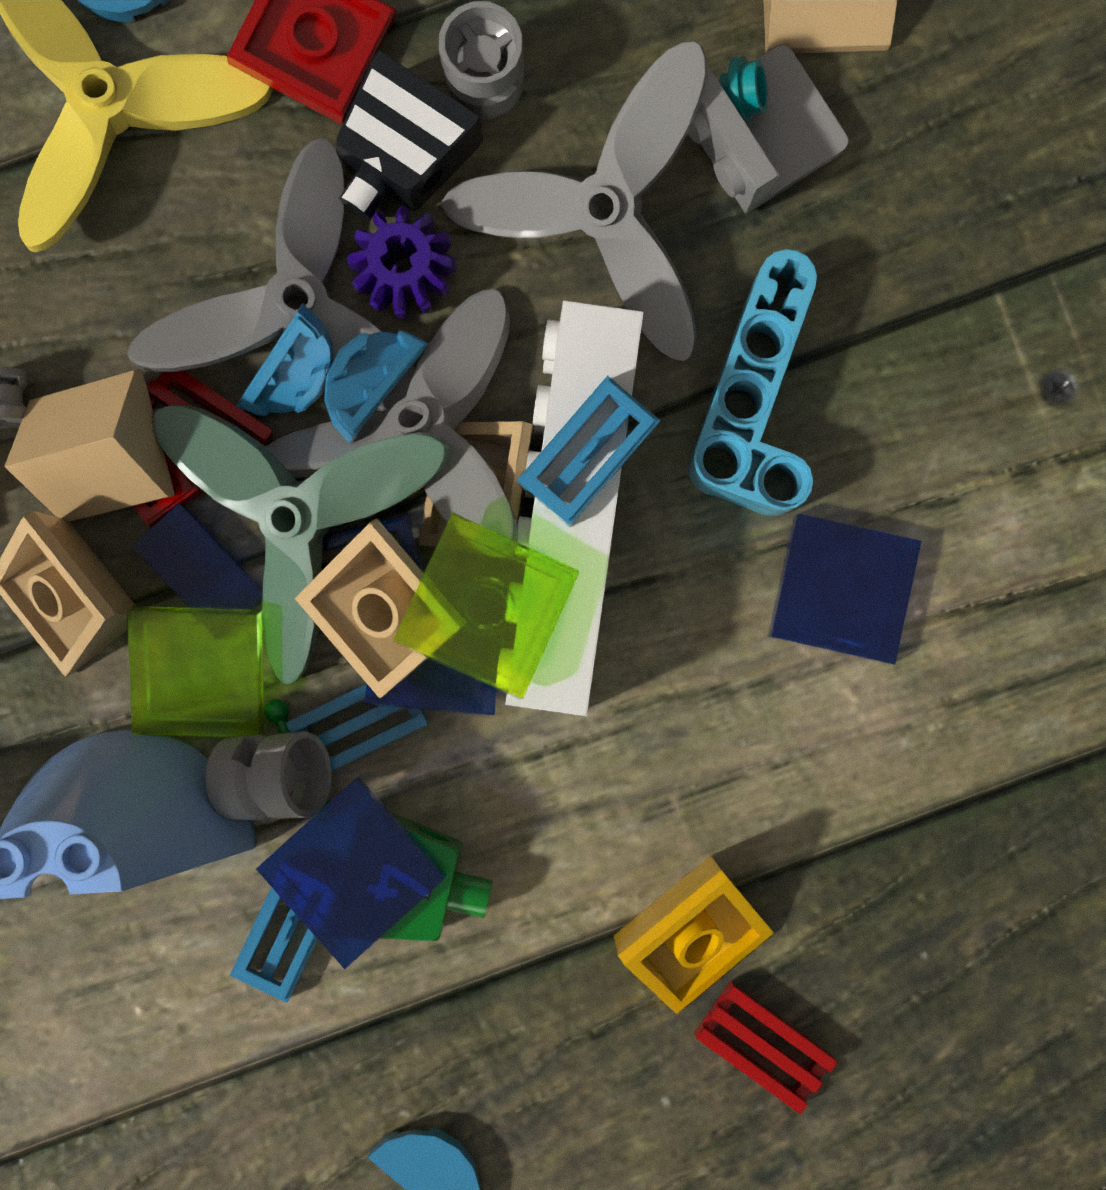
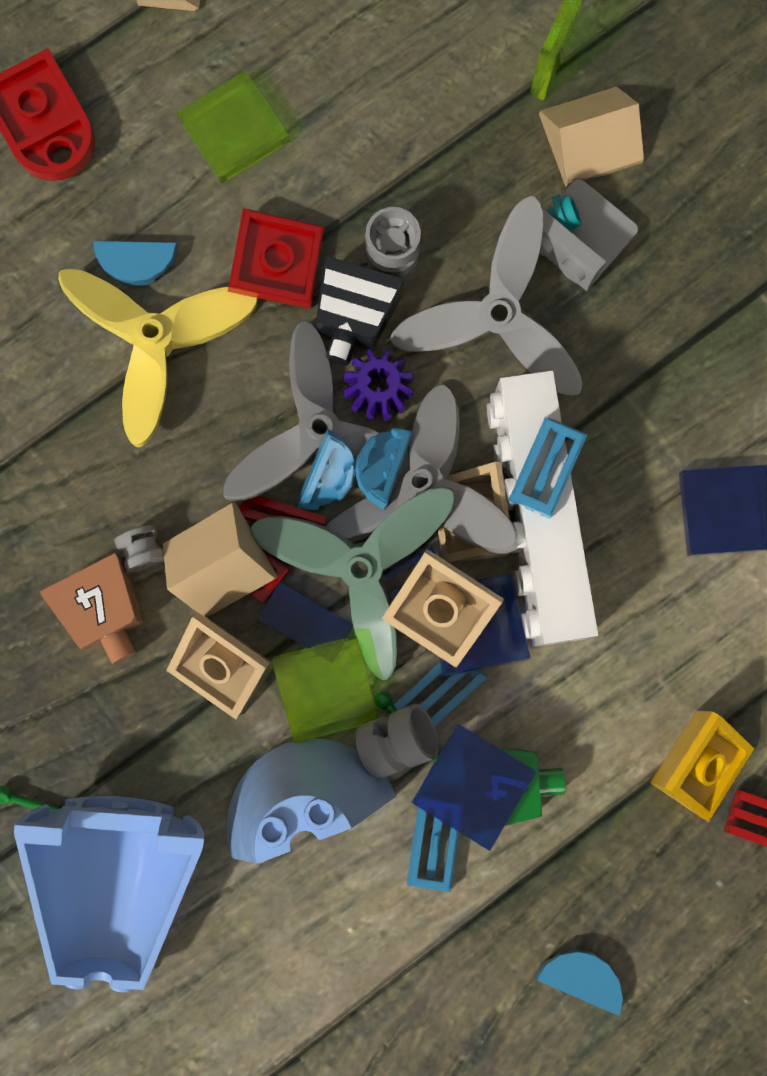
camera: 20 degrees left, 5 degrees down
clear neon green tile [393,512,580,700] -> none
medium azure beam [687,249,817,516] -> none

